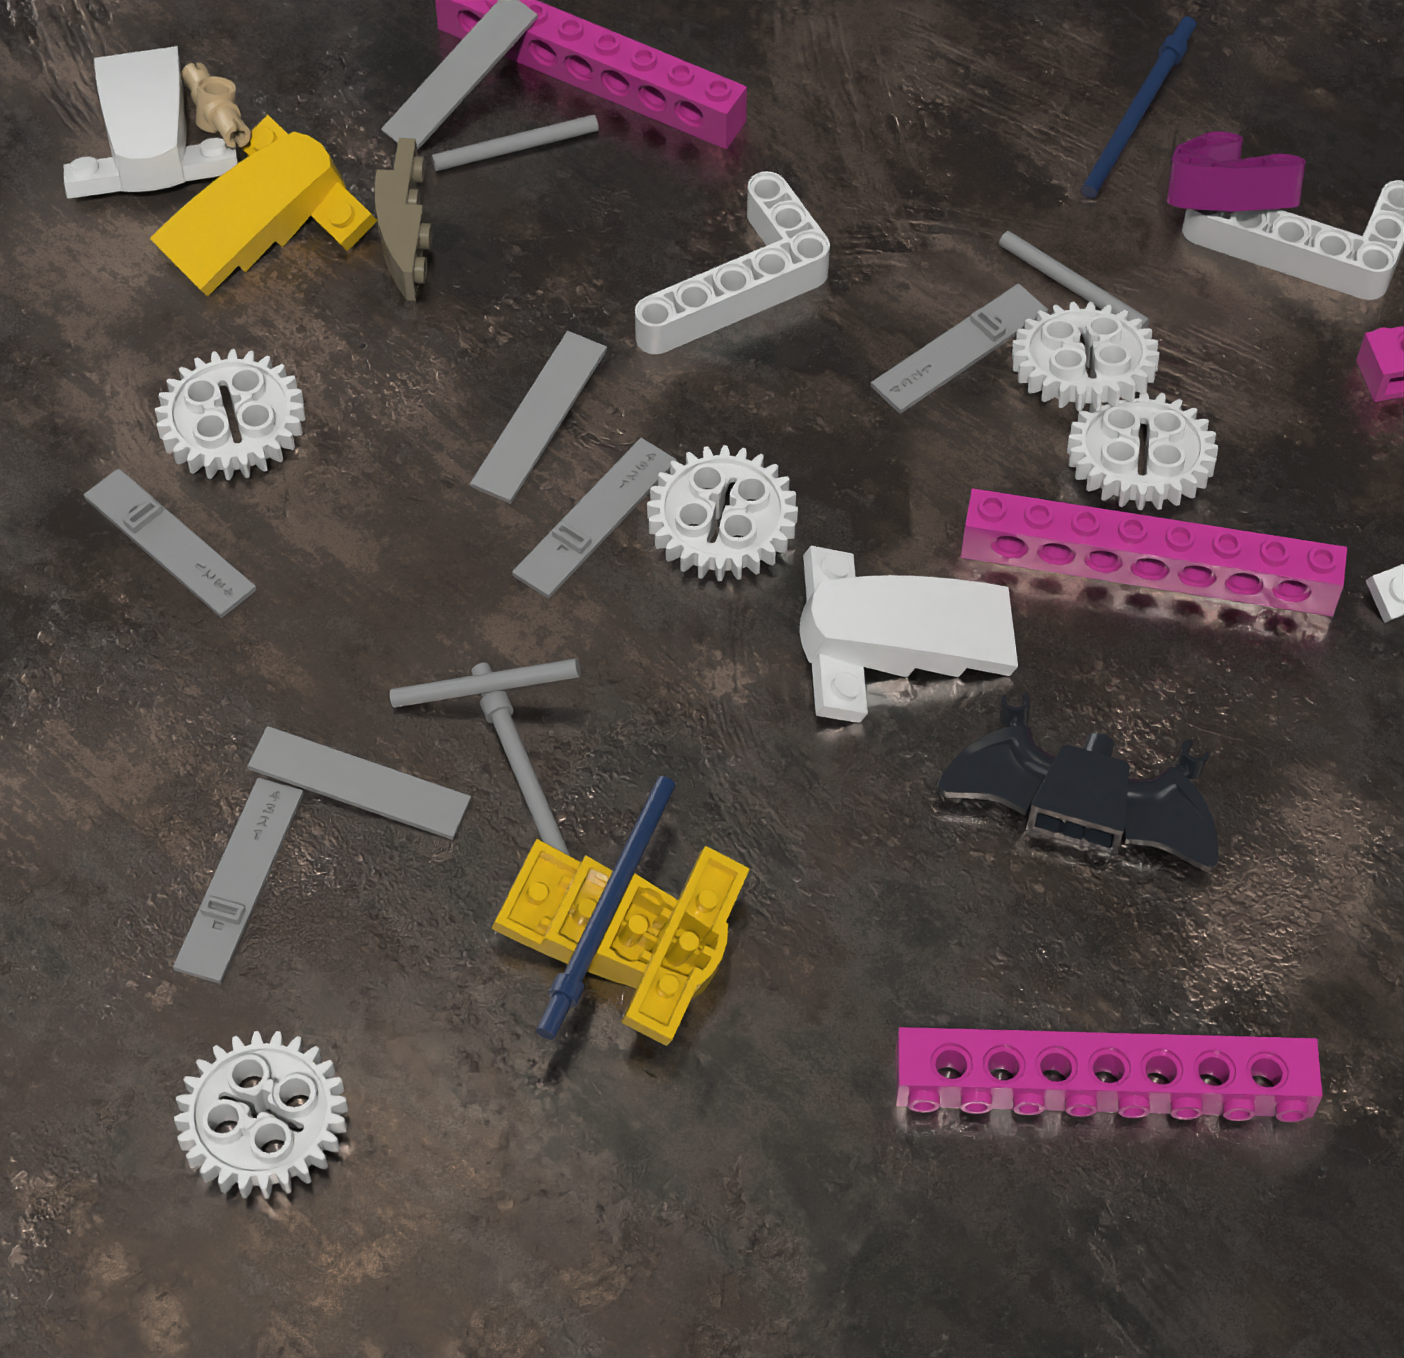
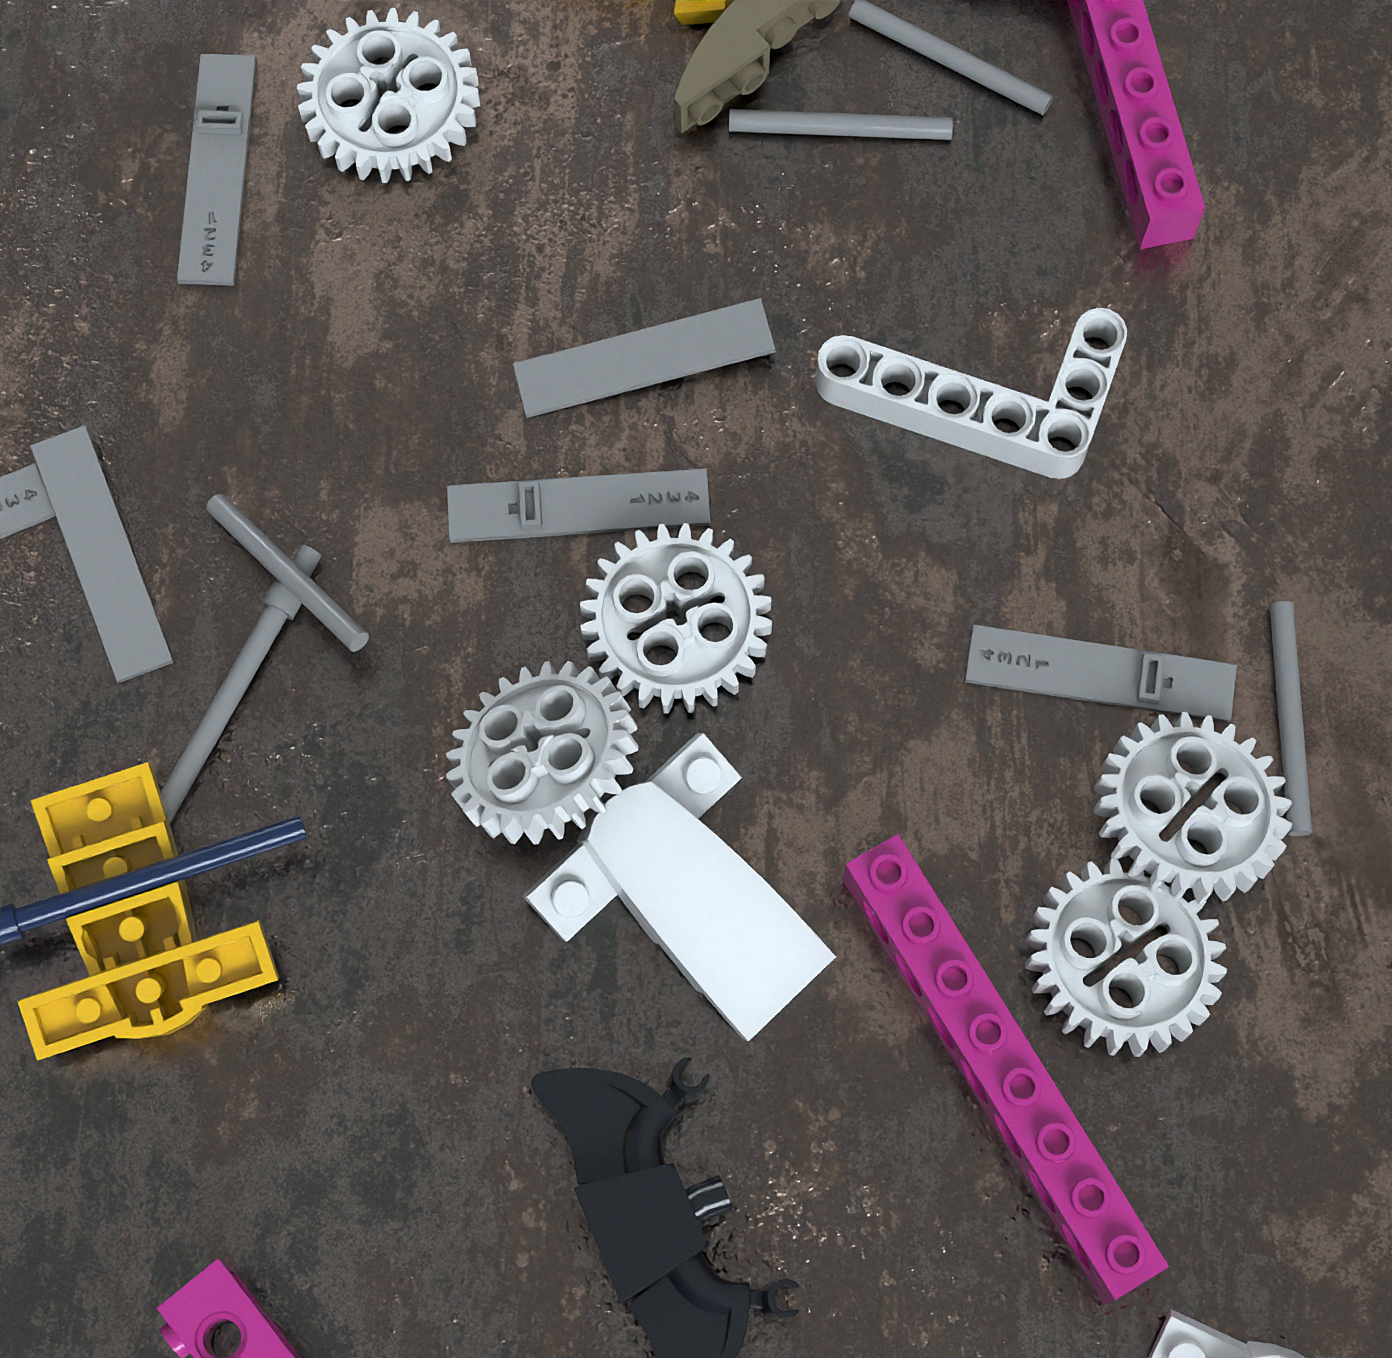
camera: 50 degrees right, 15 degrees up
none -> white gear [446,661,639,845]
none -> light grey bar [729,109,953,140]

